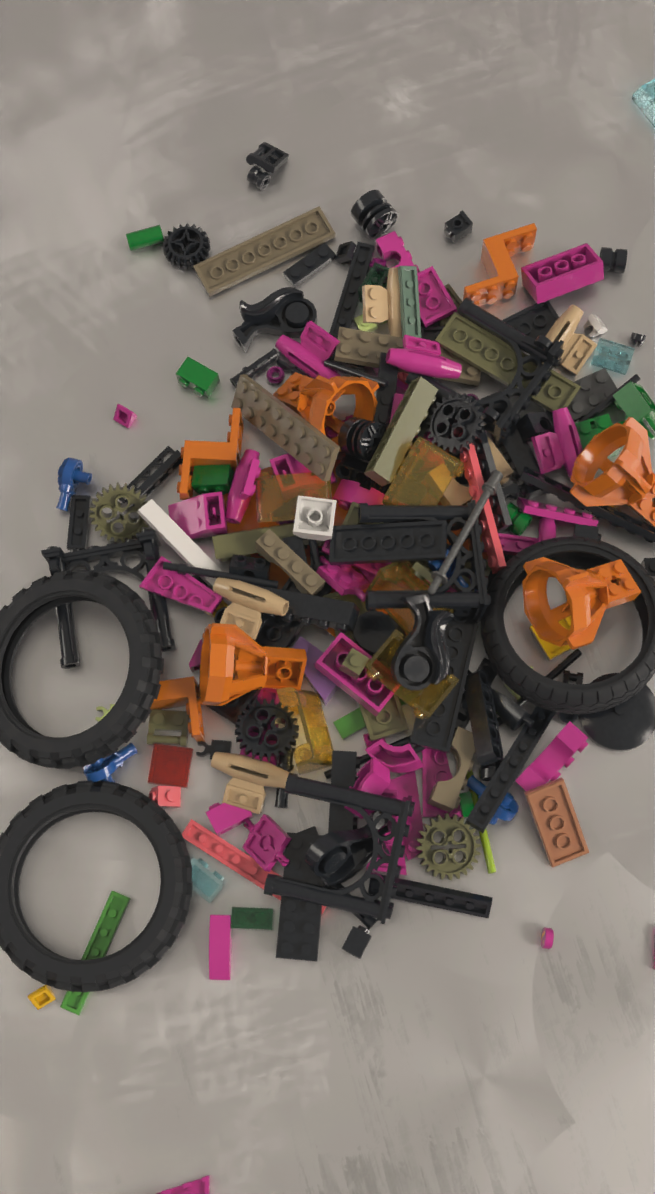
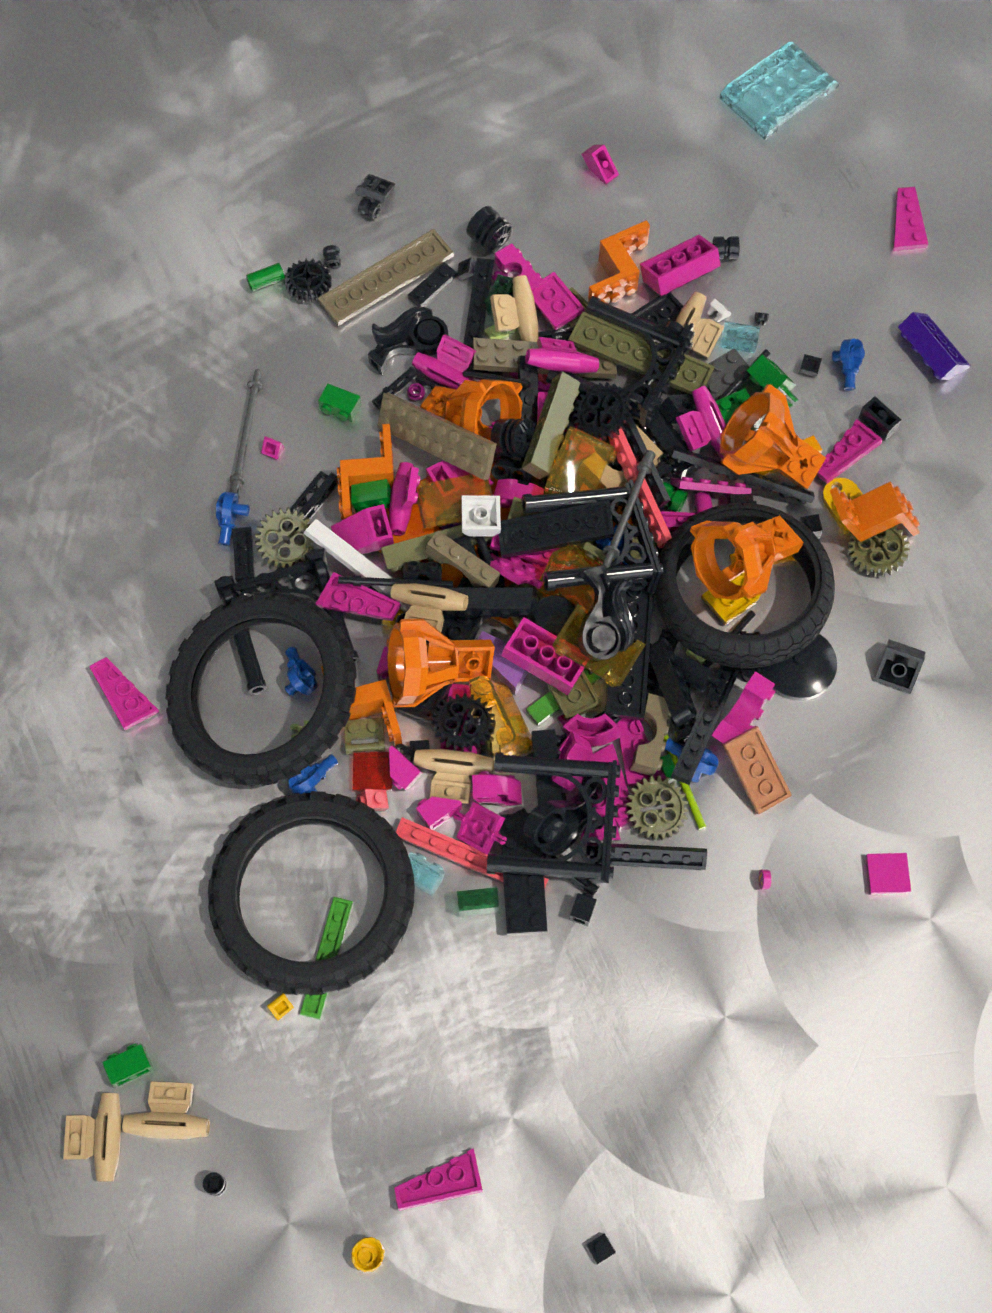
camera: 15 degrees left, 5 degrees down
dark pink slope [209,915,232,980] -> none
olive brick [339,648,370,680] -> none
sand green tile [398,266,421,338] -> none
black brick [444,210,473,243] -> none
none -> dark grey bar [229,369,263,499]
none -> blue pin [285,647,318,696]
none -> black wheel [323,245,341,270]
none -> dark pink slope [389,746,423,790]
none -> dark pink brick [472,771,522,807]
none -> dark pink slope [582,144,619,184]

